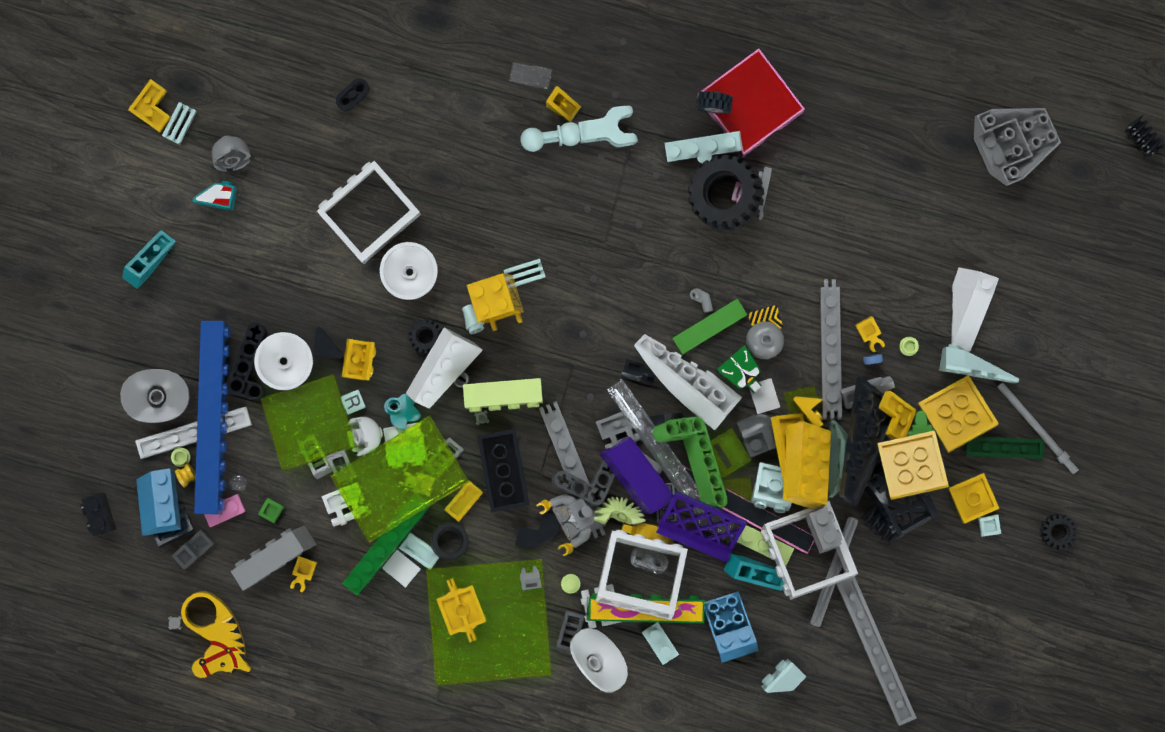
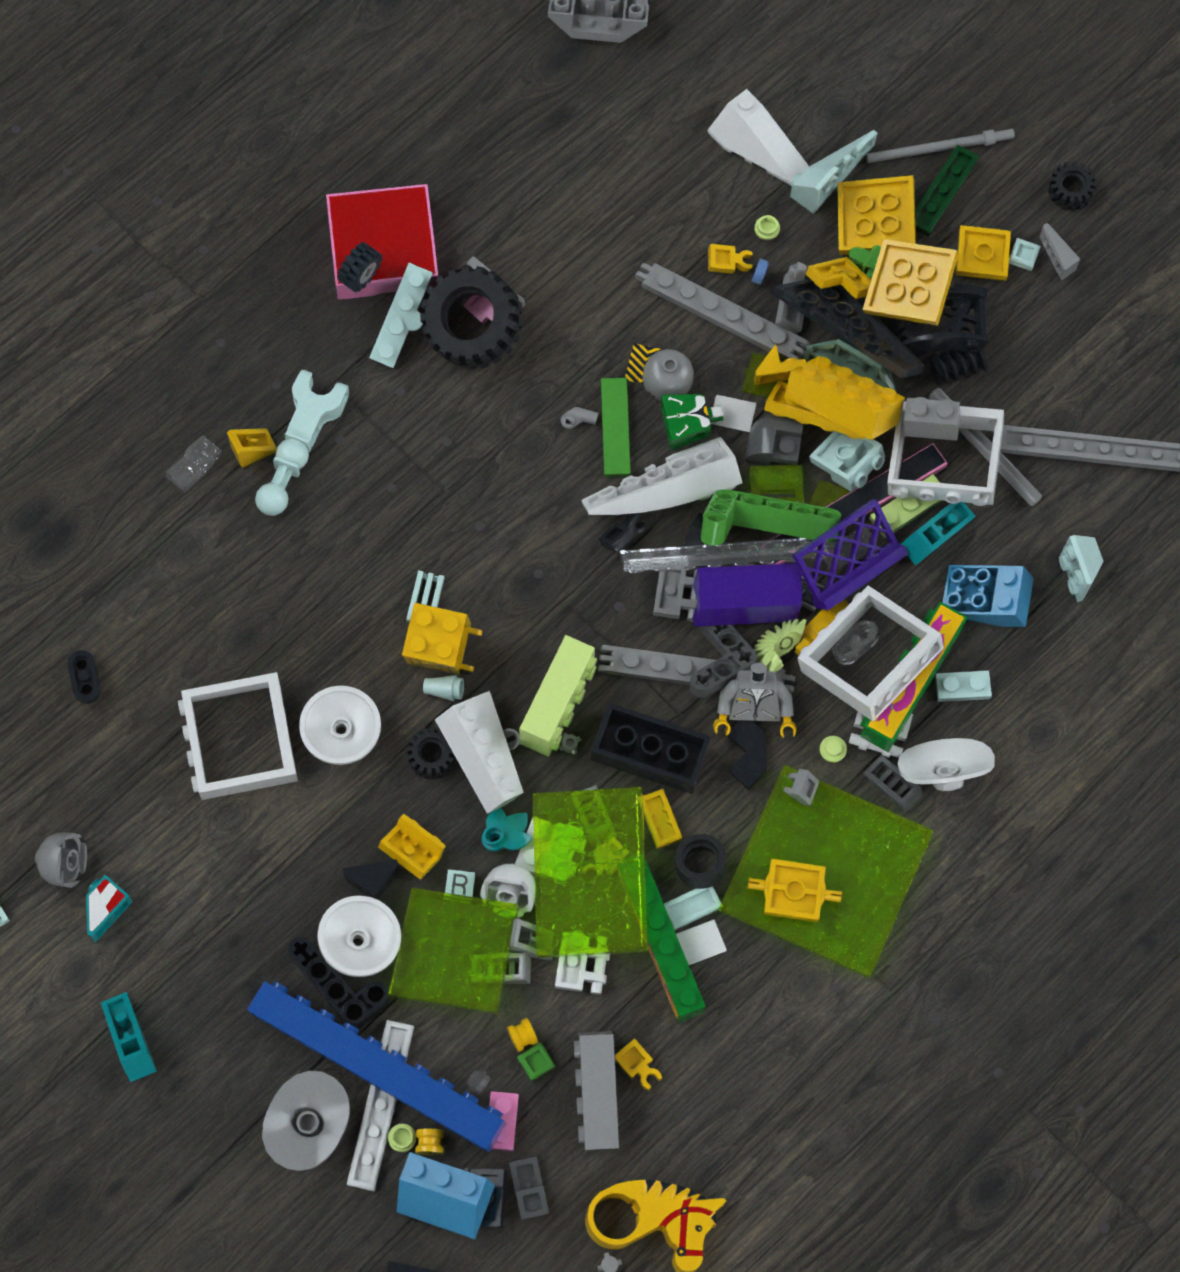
camera: 60 degrees left, 15 degrees down
none -> yellow wheel [507,1018,538,1052]
none -> light grey slope [1039,223,1080,280]

